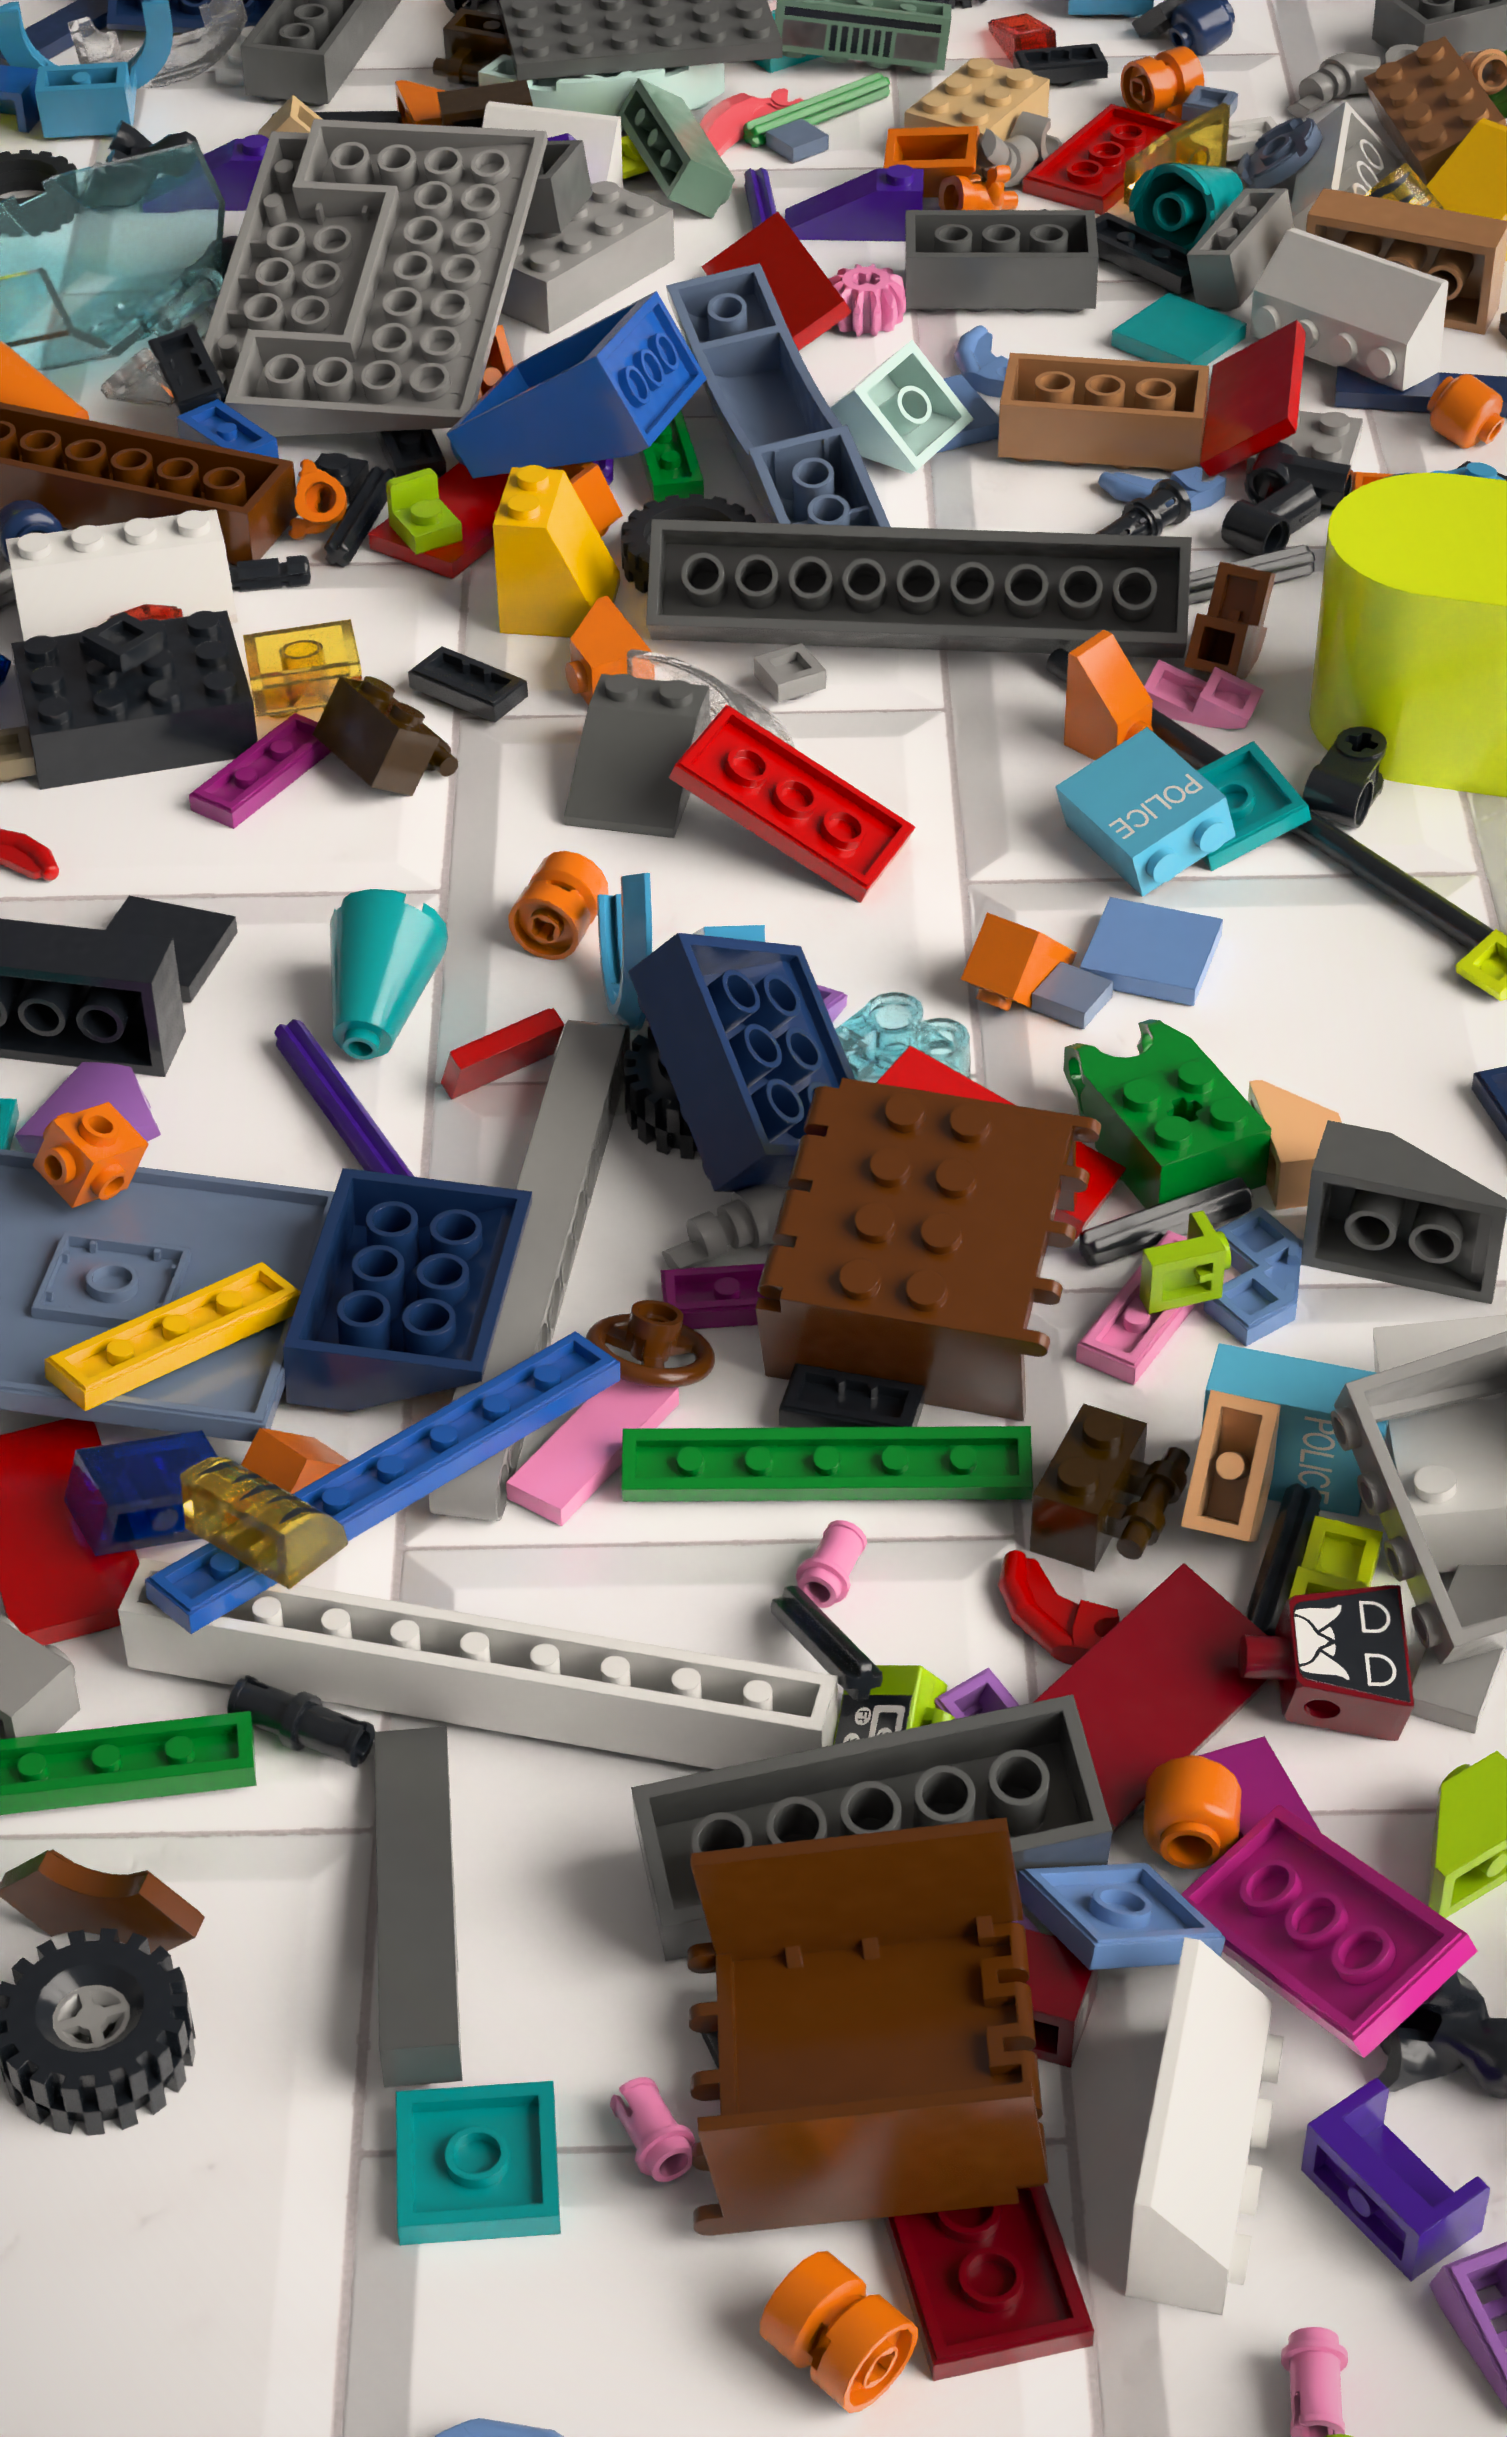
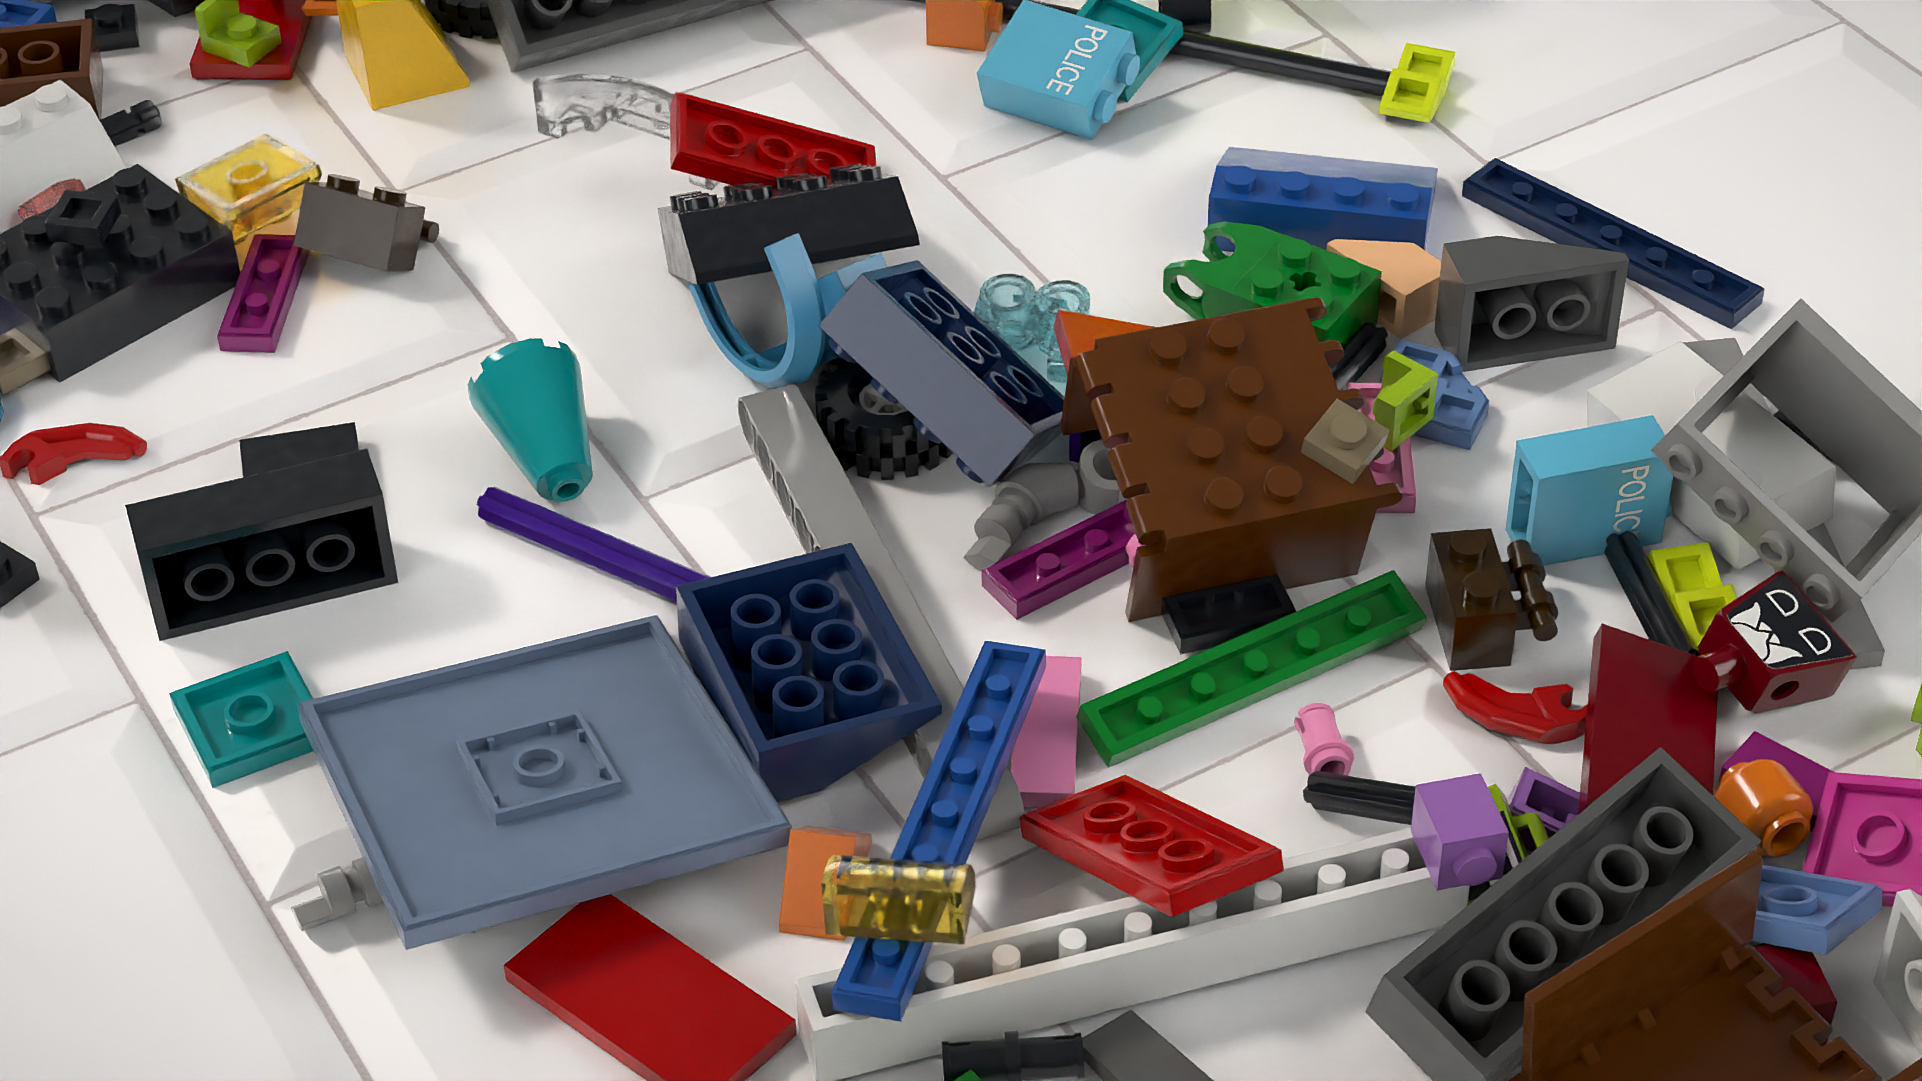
camera: 30 degrees left, 0 degrees up
medium lavender slope [15,1062,161,1154] -> none
orange brick [32,1102,149,1208] -> none
yellow tile [44,1262,301,1411] -> none
clear blue brick [64,1430,235,1556] -> none
orange piece [288,459,347,541] -> none
black axle [324,466,395,567] -> none
black plate [408,646,528,723] -> none
red tile [441,1008,565,1100] -> none
orange wheel [508,851,609,960] -> none
dark grey slope [564,674,710,838] -> none
orange slope [565,596,652,705] -> none
reddish brown piece [585,1300,715,1388] -> none
light grey plate [754,643,826,703] -> none
orange slope [961,912,1077,1012] -> none
sand blue tile [1031,961,1113,1030] -> none
medium blue tile [1080,897,1223,1006] -> none
light nougat slope [1181,1390,1281,1542] -> none
none -> black slope [657,163,920,285]
none -> red tile [1019,775,1284,917]
none -> blue slope [1207,146,1438,252]
none -> dark tan plate [1301,398,1389,484]
none -> medium lavender brick [1411,773,1509,891]

